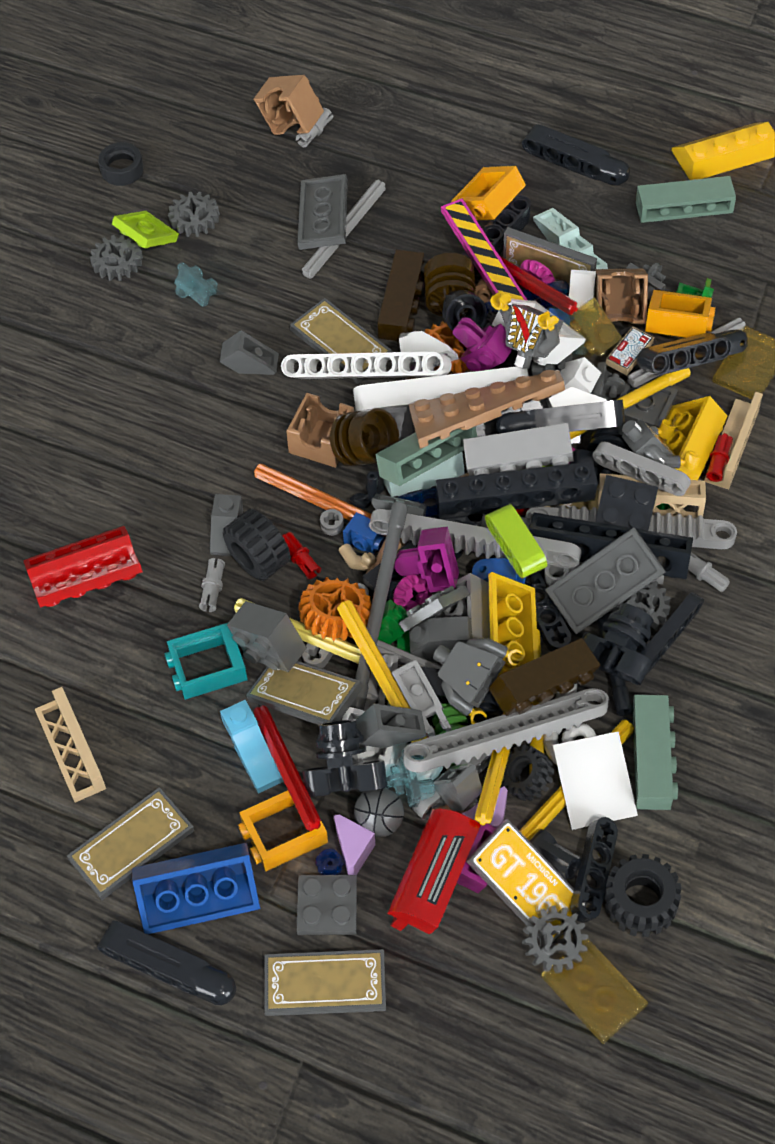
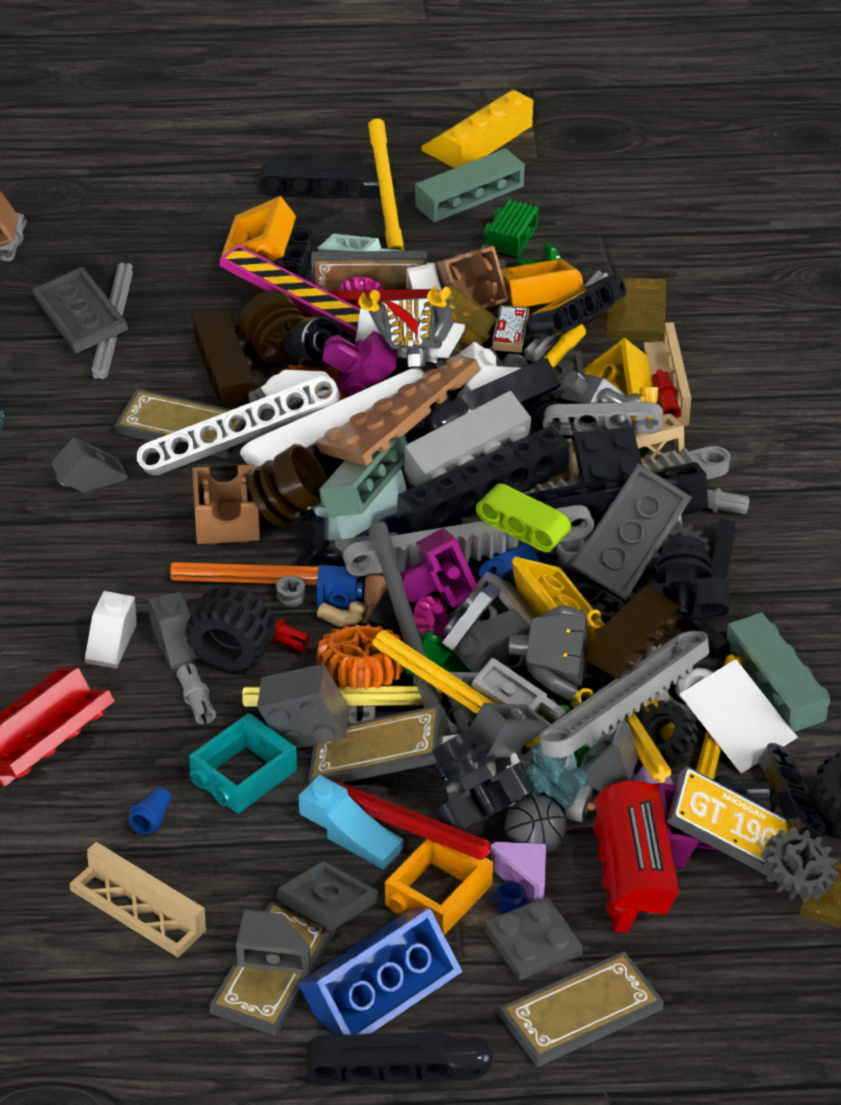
camera: 30 degrees left, 15 degrees down
none -> white slope [85,591,137,669]
none -> blue cone [128,787,171,835]
none -> dark grey slope [236,910,311,975]
none -> dark grey plate [277,861,378,931]
none -> yellow piece [368,119,404,251]
none -> green brick [483,199,538,258]

